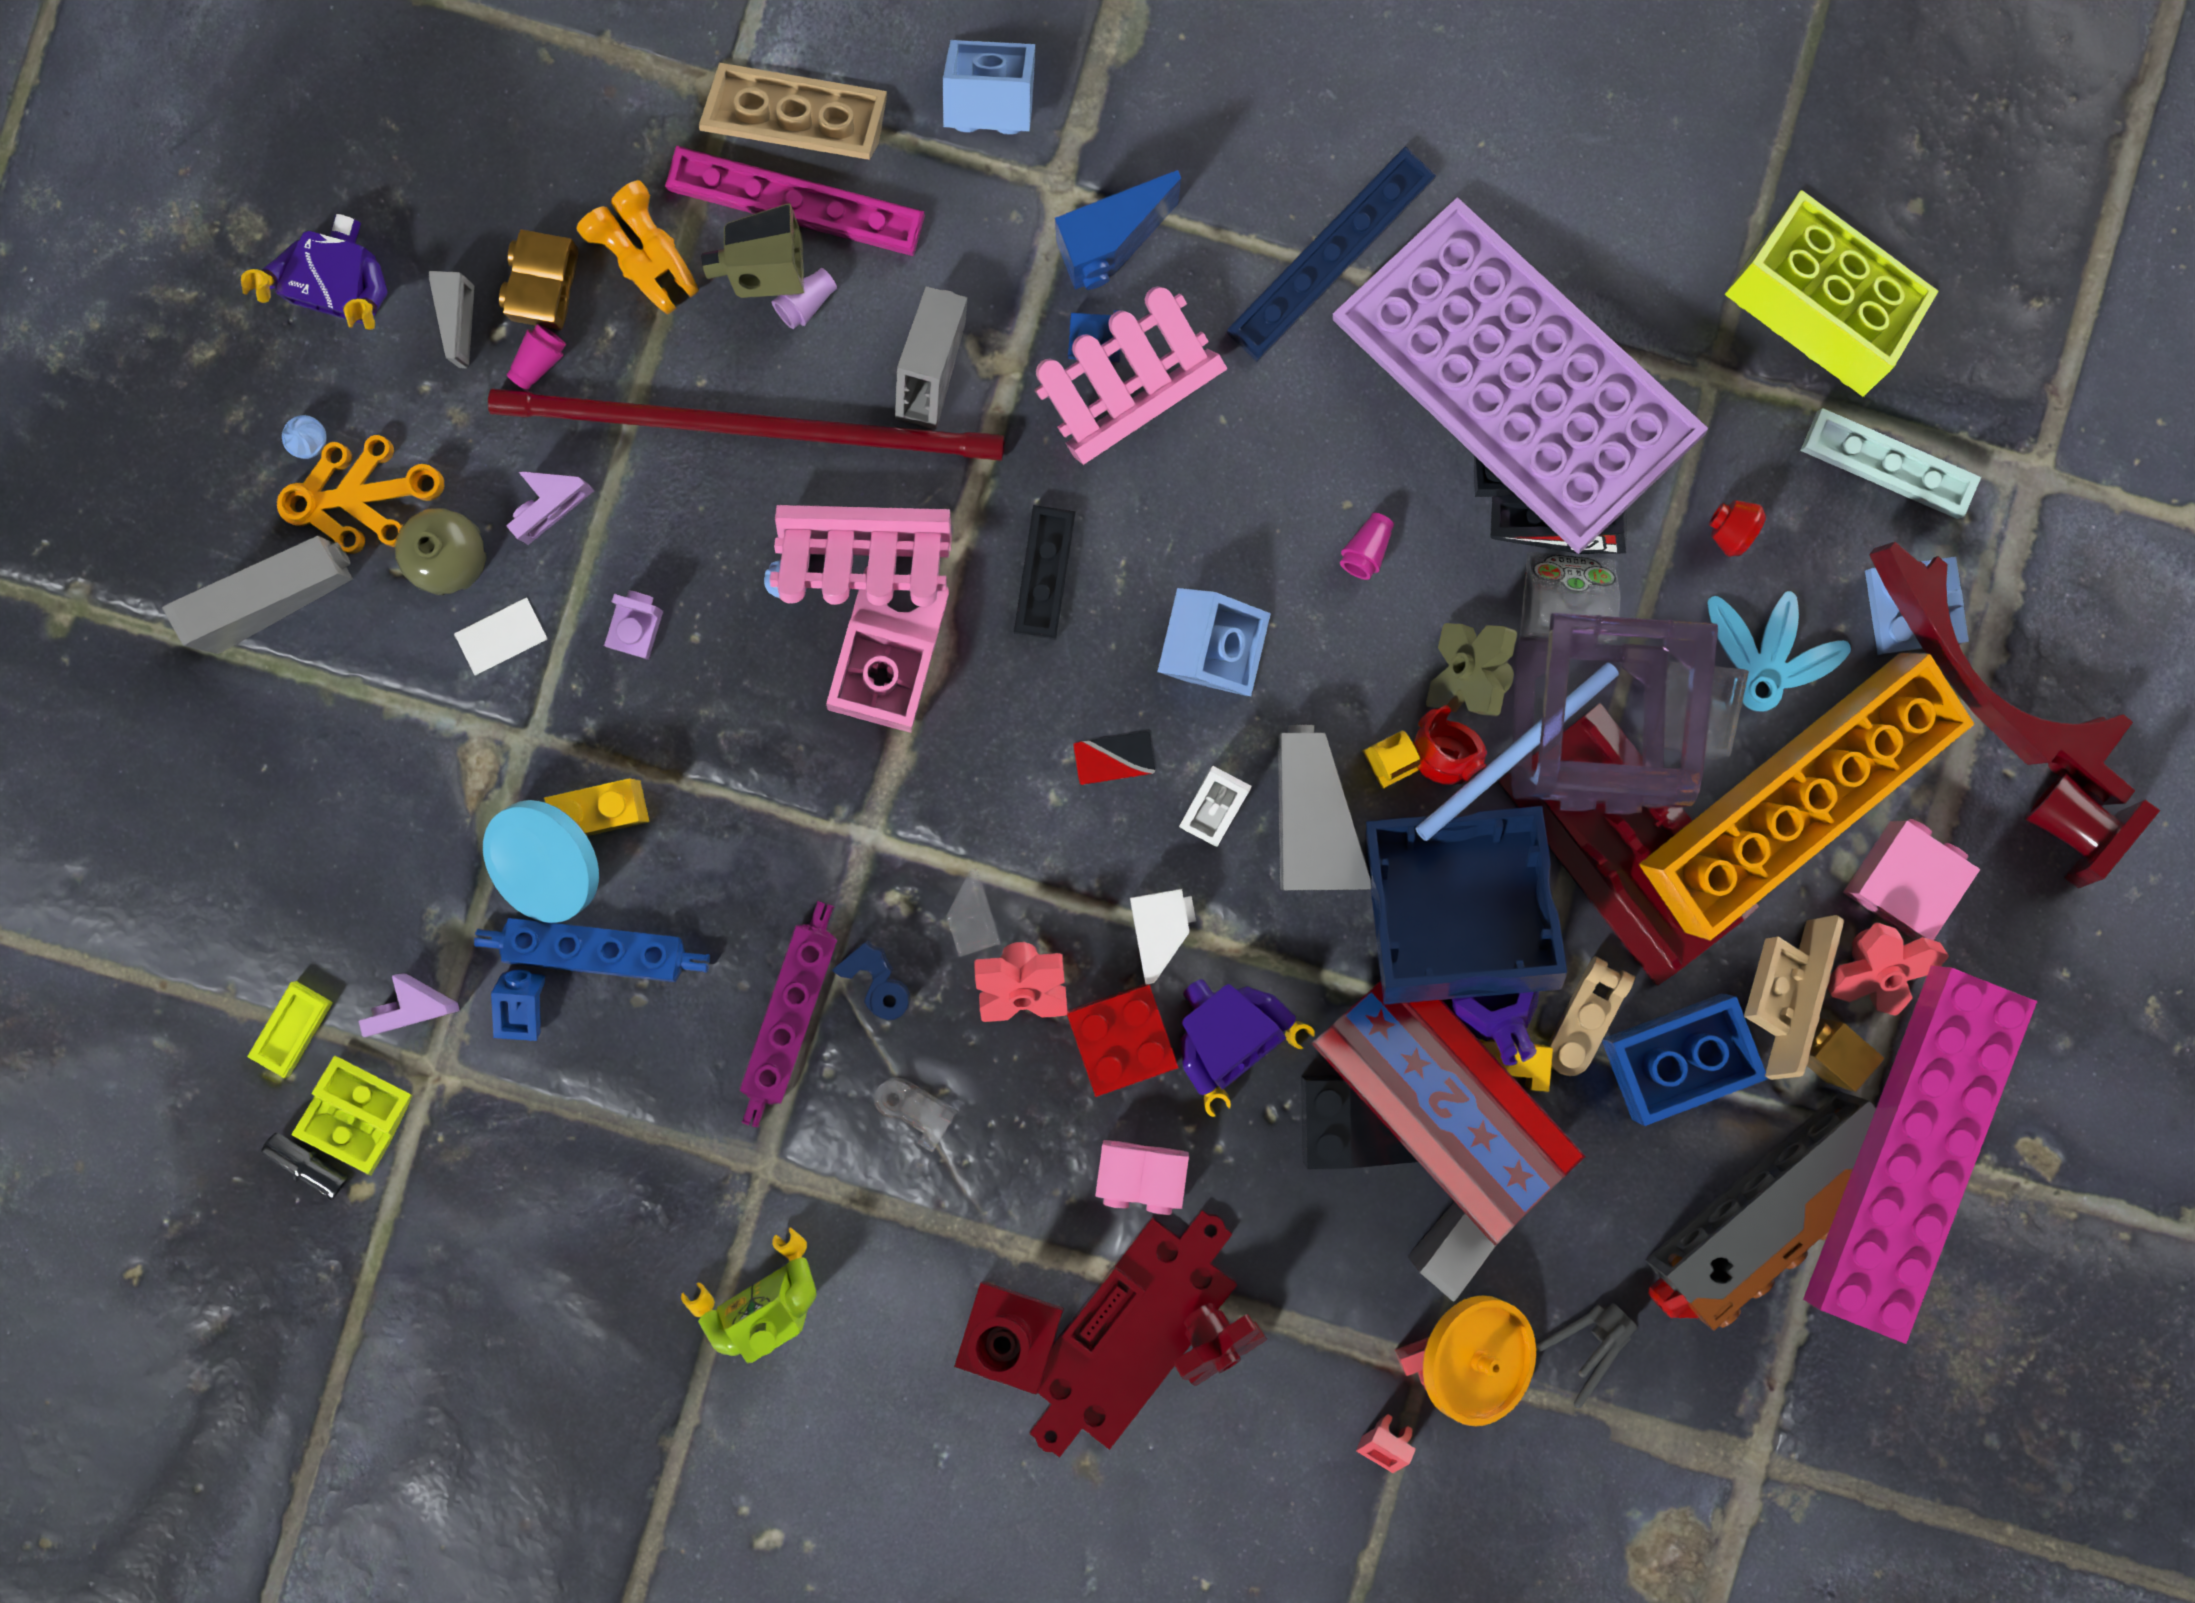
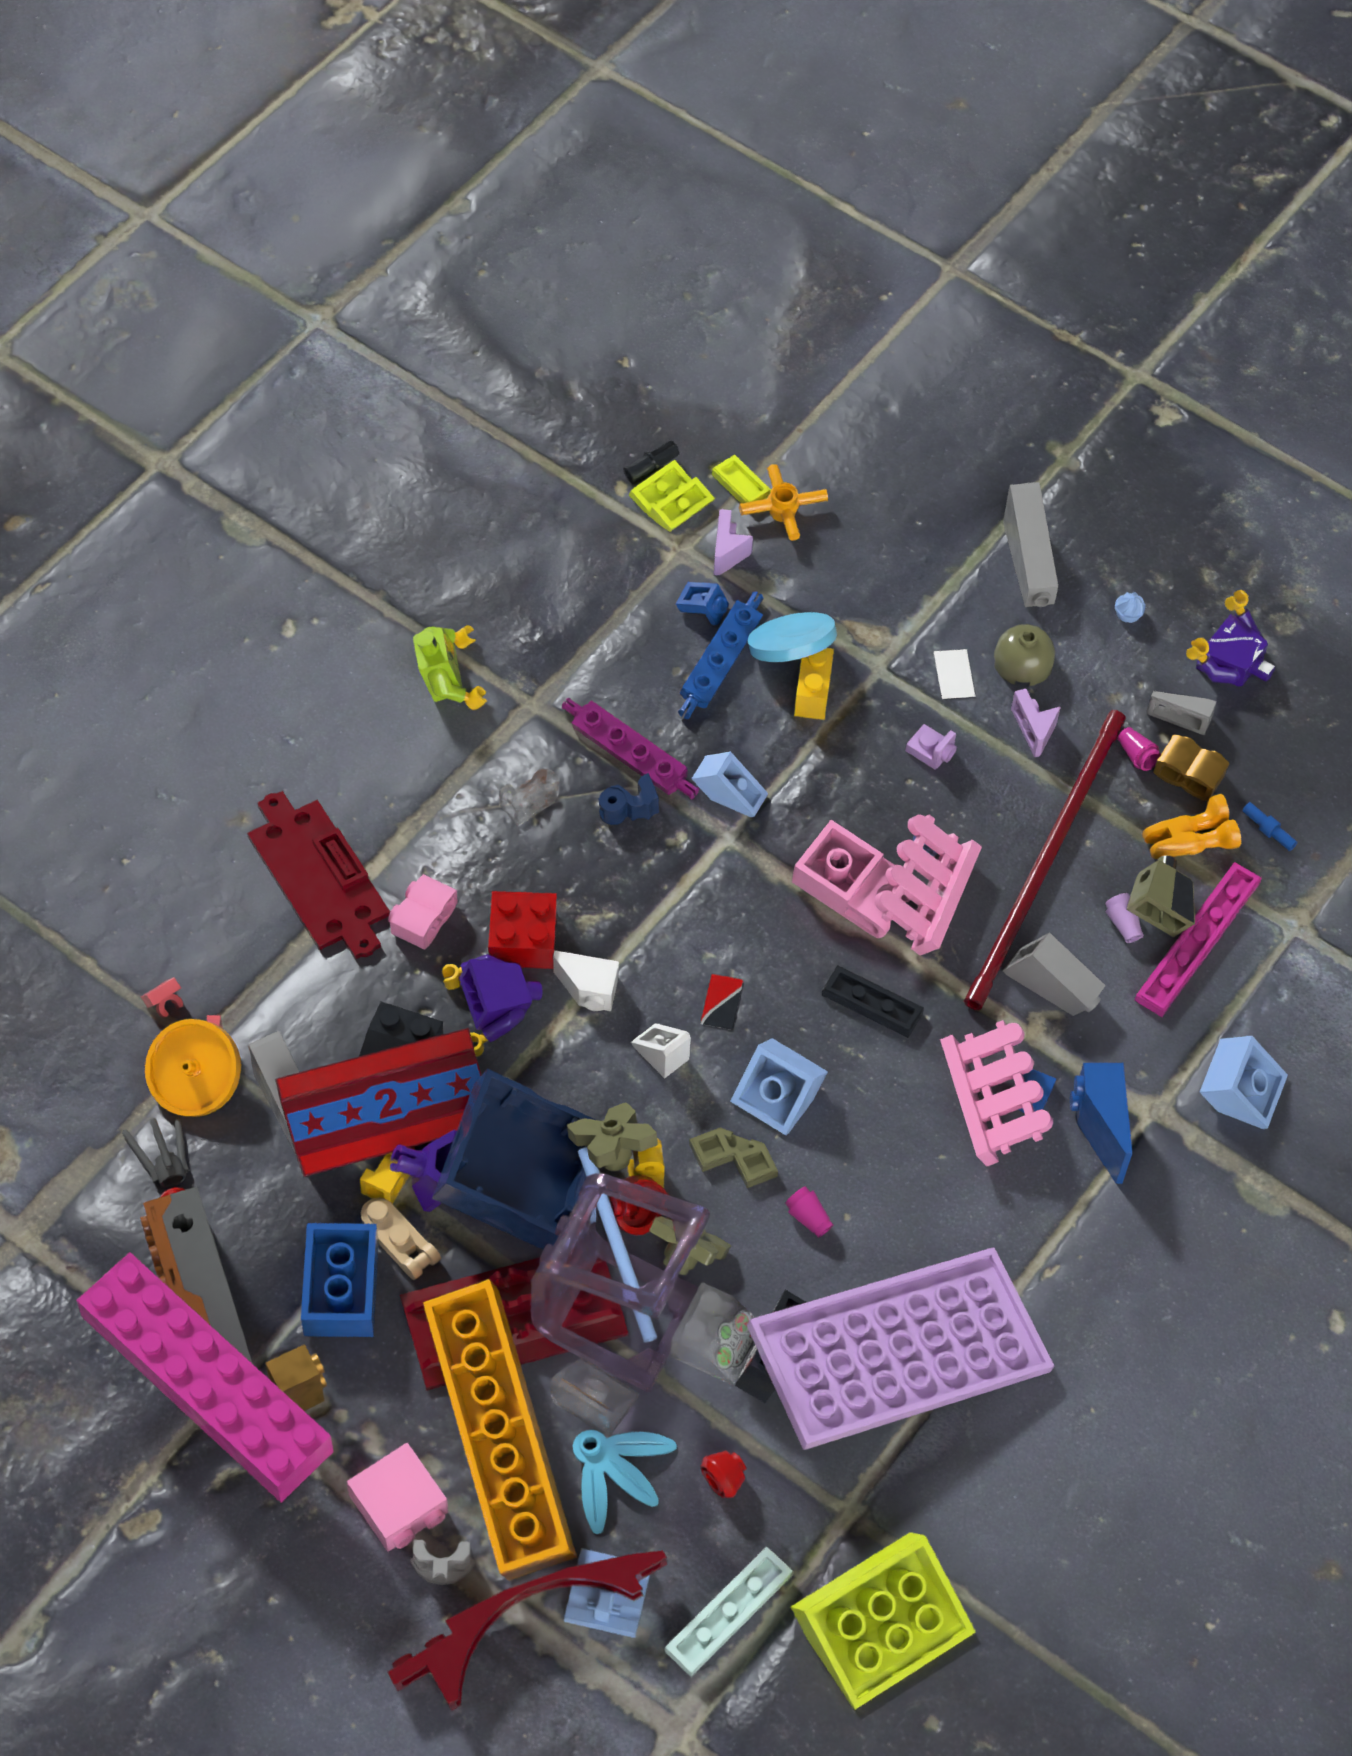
camera: 105 degrees right, 30 degrees down
light orange plant [277,435,444,554] -> none
tan slope [699,63,887,160] -> none
clear tile [946,868,1001,957] -> none
dark red plant [954,1281,1064,1395] -> none
coral plant [974,942,1067,1022] -> none
dark red plant [1173,1303,1267,1386] -> none
dark blue tile [1227,146,1436,362] -> none
light grey slope [1278,725,1371,890] -> none
tan bracket [1744,915,1844,1080] -> none
coral plant [1827,923,1949,1016] -> none
dark red plant [2024,772,2161,889] -> none
none -> light grey piece [410,1540,475,1585]
none -> olive plant [567,1103,658,1171]
none -> olive tile [689,1128,778,1188]
none -> light blue slope [692,751,768,817]
none -> light orange bar [739,464,828,541]
none -> blue bar [1242,802,1298,851]

